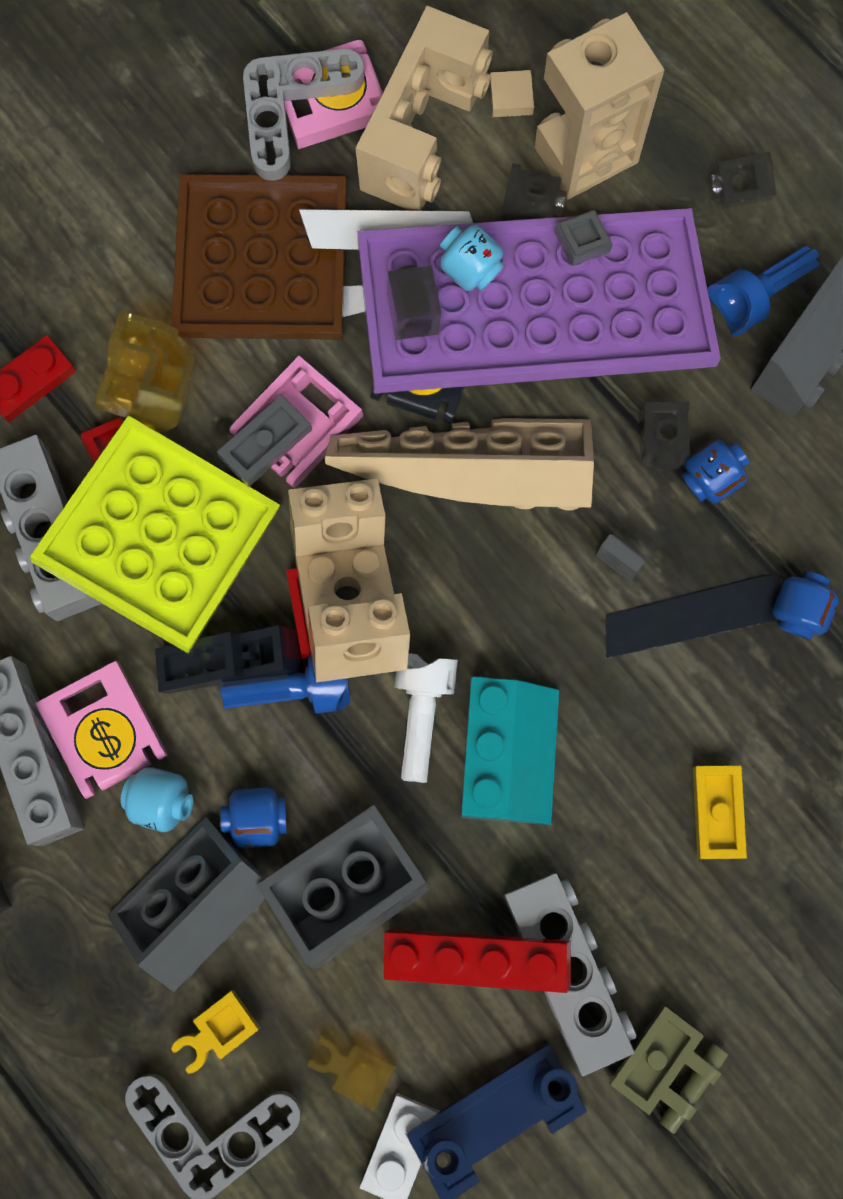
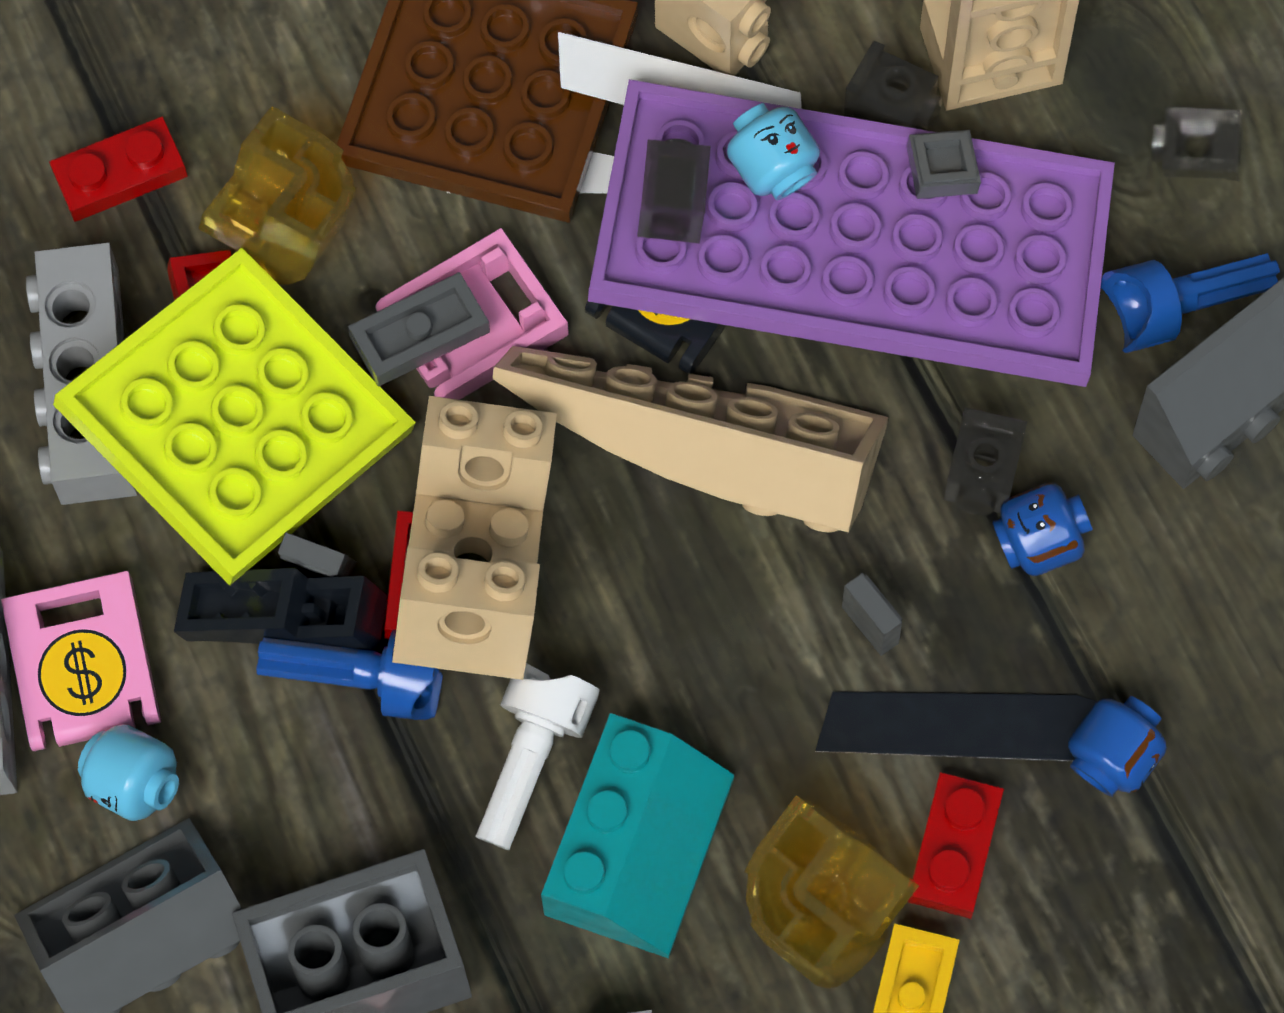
camera: 15 degrees right, 10 degrees down
blue head [220,787,287,849] -> none
none -> dark grey tile [278,533,357,577]
none -> clear yellow brick [744,795,919,989]
none -> red plate [907,772,1004,919]

